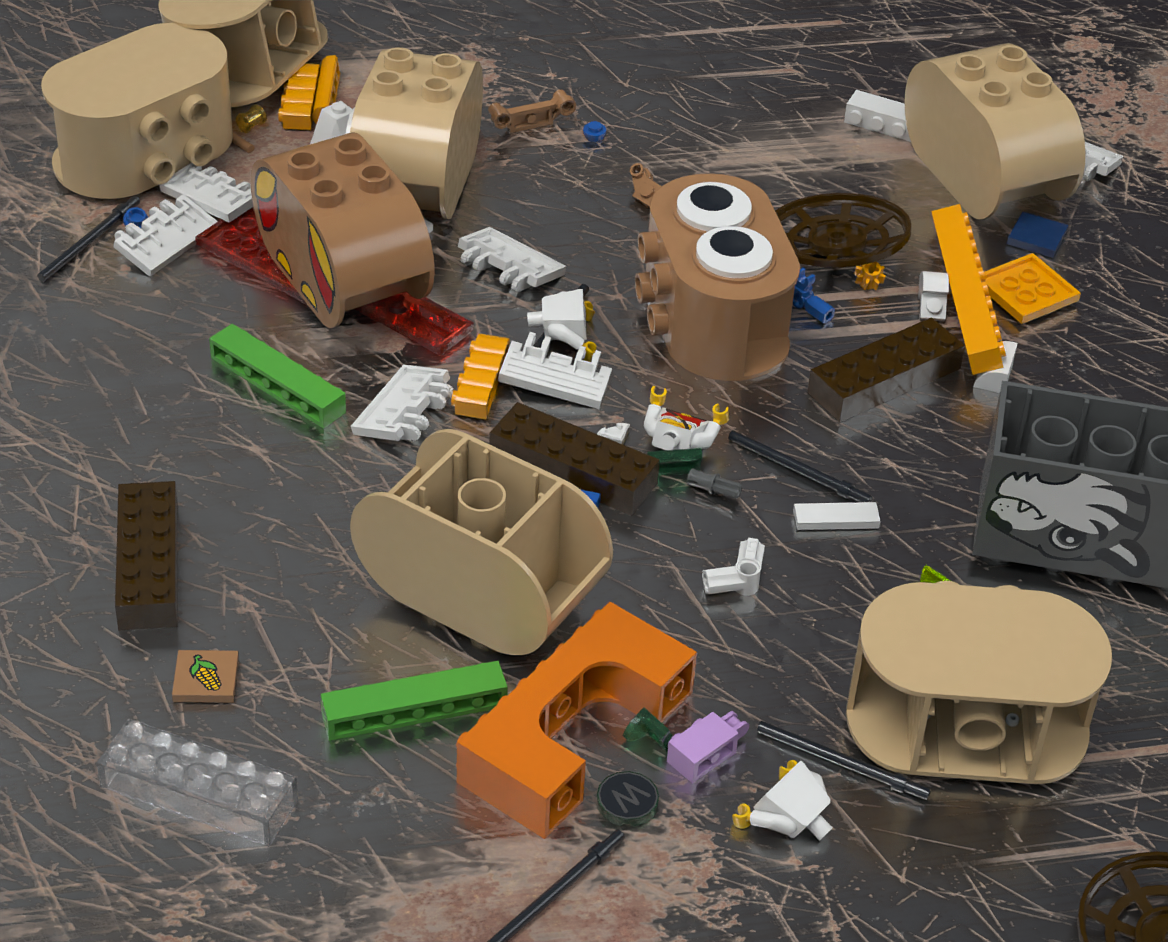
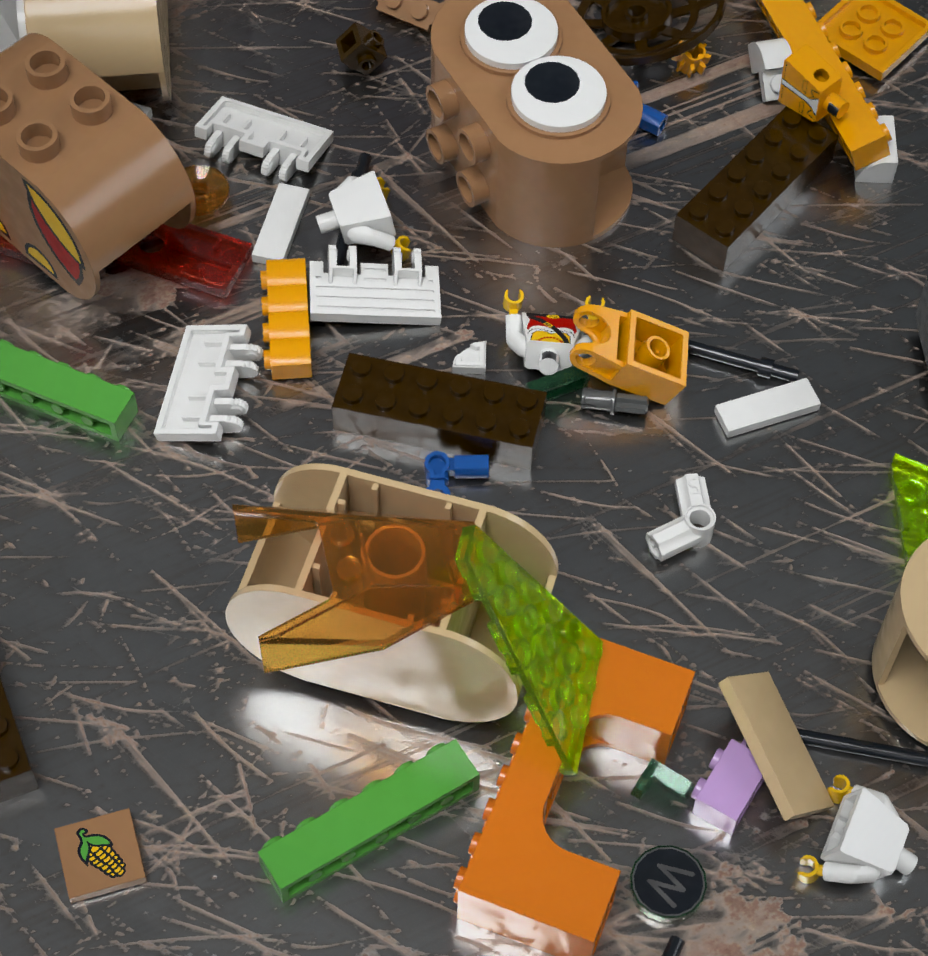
camera: 15 degrees left, 15 degrees up
none -> clear orange dish [184,165,230,216]
none -> clear orange windscreen [232,504,492,674]
none -> white tile [252,183,310,264]
none -> dark brown brick [335,22,387,76]
none -> clear neon green wing [455,525,603,776]
none -> light orange brick [569,304,689,405]
none -> tan tile [719,671,835,821]
none -> light orange torso [778,44,850,122]

